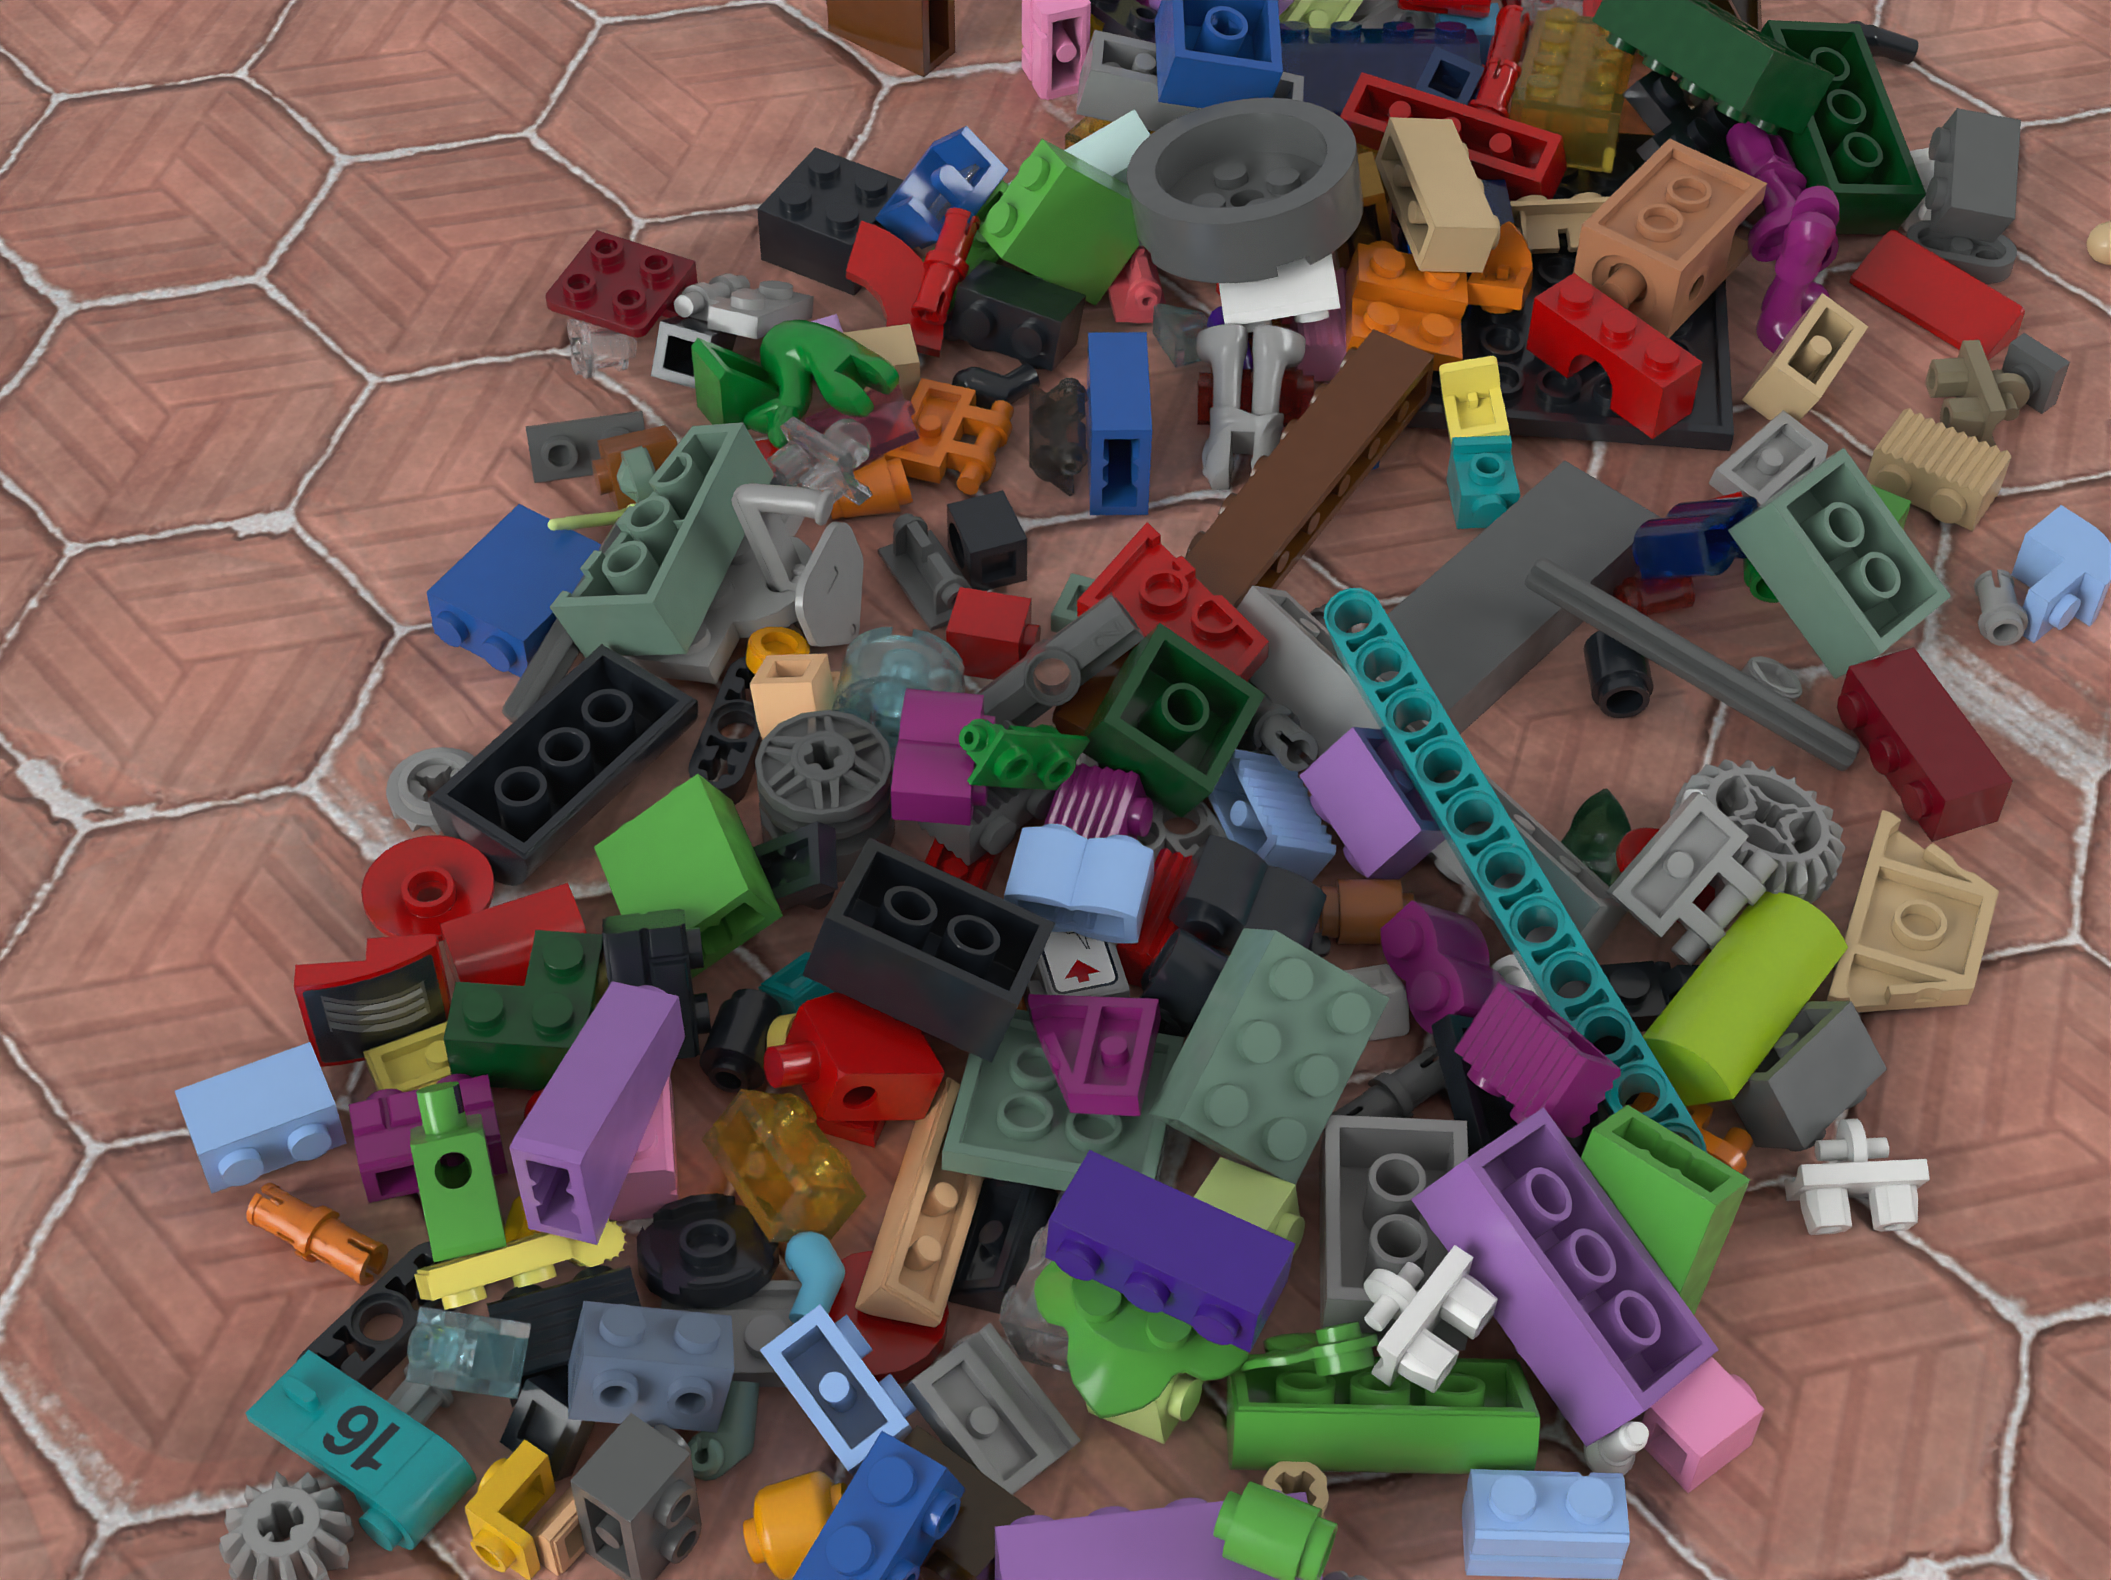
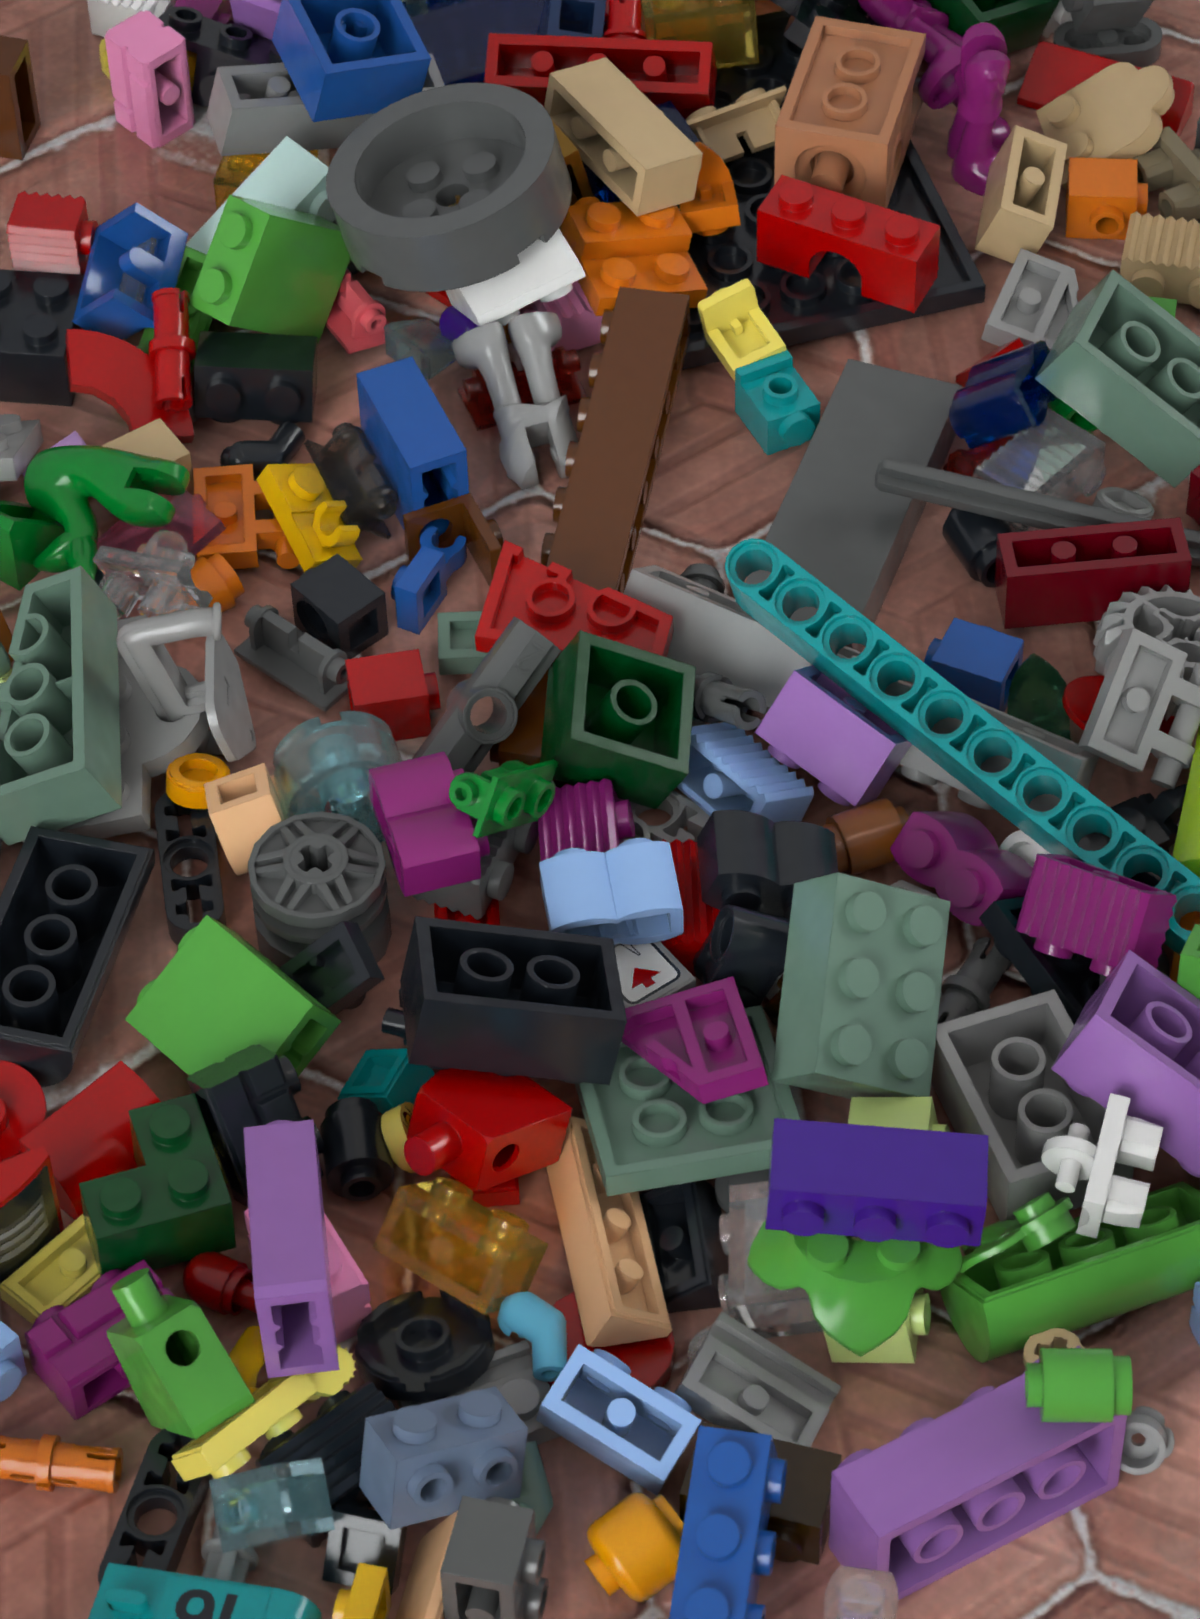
camera: 20 degrees left, 0 degrees up
none -> red brick [6,191,98,275]
none -> yellow plate [256,463,363,572]
none -> blue plate [391,525,467,635]
none -> reddish brown bracket [403,493,504,587]
none -> blue brick [924,617,1024,712]
none -> clear brick [973,407,1106,532]
none -> dark red brick [995,517,1192,629]
none -> tan plate [1036,62,1175,189]
none -> orange brick [1065,157,1148,240]

